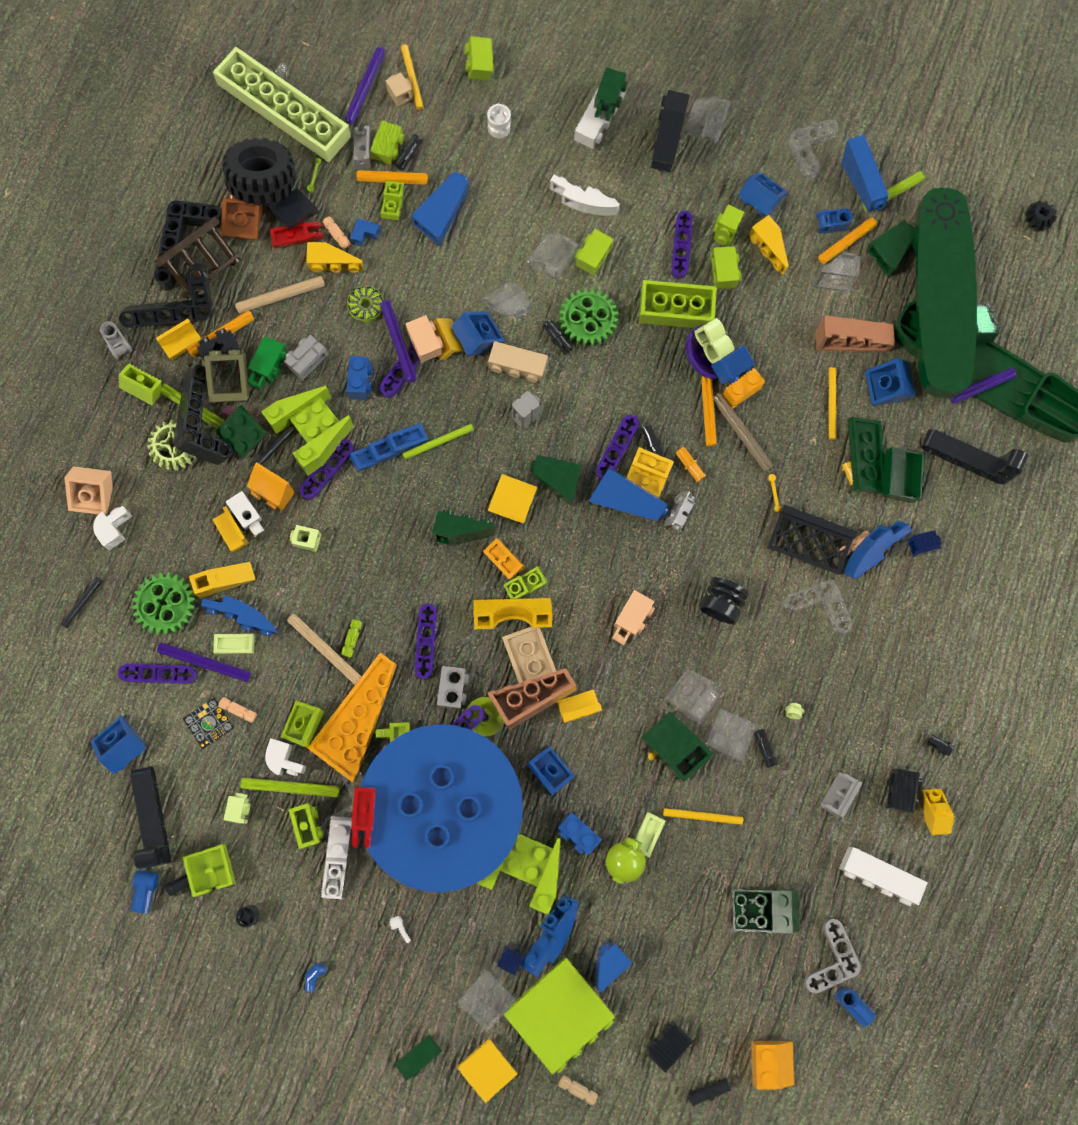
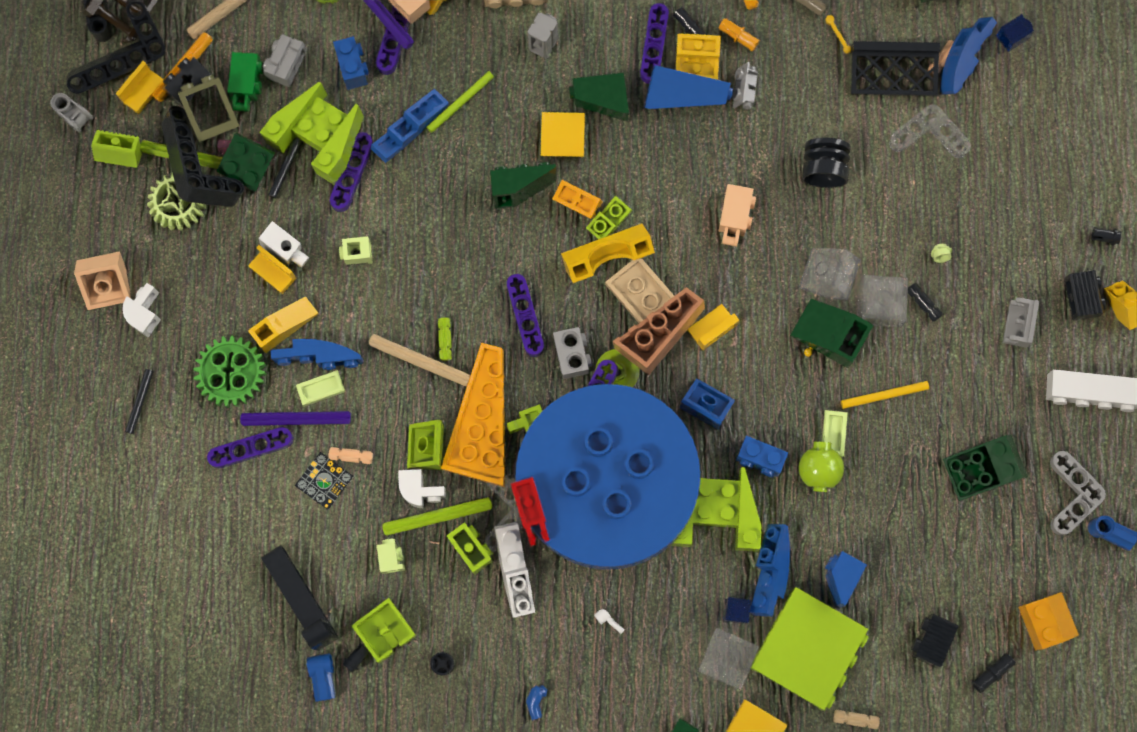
camera: 10 degrees left, 0 degrees up
blue slope [90,715,146,775] -> none
light orange slope [247,462,295,511] -> none

